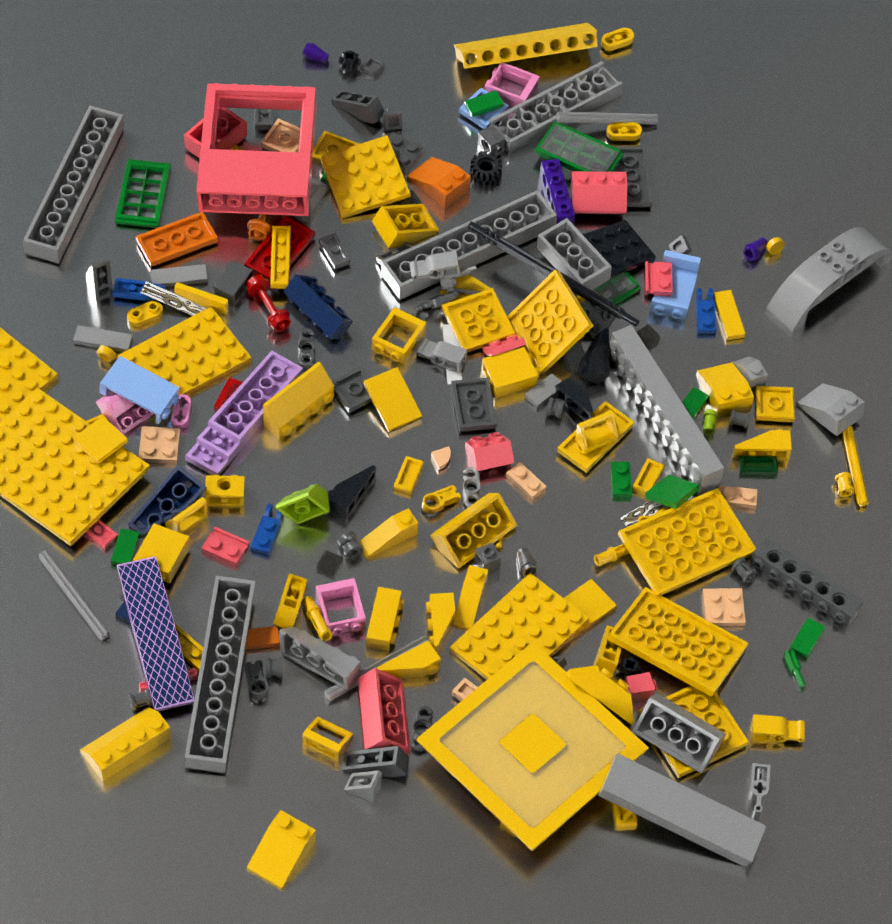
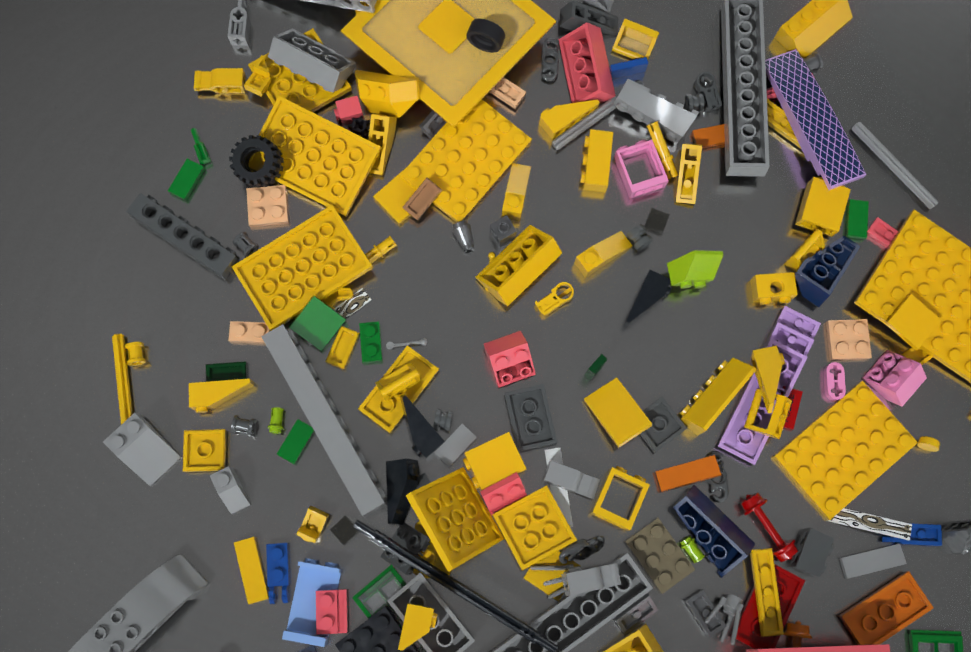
camera: 175 degrees right, 20 degrees up
light grey tile [73,325,133,352] -> none
light blue panel [99,356,180,425] -> none
yellow plate [127,301,163,327] -> none
yellow tile [174,282,229,315] -> none
coral plate [201,527,250,567] -> none
blue hinge [250,503,283,556] -> none
yellow tile [393,456,424,495] -> none
yellow slope [426,593,455,654] -> none
light nougat tile [431,446,451,470] -> none
light grey piece [463,467,480,508] -> none
light nougat plate [506,462,547,501] -> none
yellow slope [697,362,754,417] -> none
none -> black tyre [229,135,284,188]
none -> yellow slope [244,55,271,97]
none -> yellow bracket [296,506,329,543]
none -> light grey hinge [386,338,428,350]
none -> yellow slope [398,603,437,650]
none -> medium nougat tile [402,178,443,220]
none -> black tyre [466,18,505,53]
none -> dark green tile [584,354,607,380]
none -> blue tile [610,57,648,79]
none -> dark tan plate [624,518,695,594]
none -> orange tile [655,455,721,492]
none -> lime pin [680,535,705,563]
none -> light grey plant [705,594,744,645]
none -> yellow tile [744,389,792,440]
none -> yellow slope [751,346,785,413]

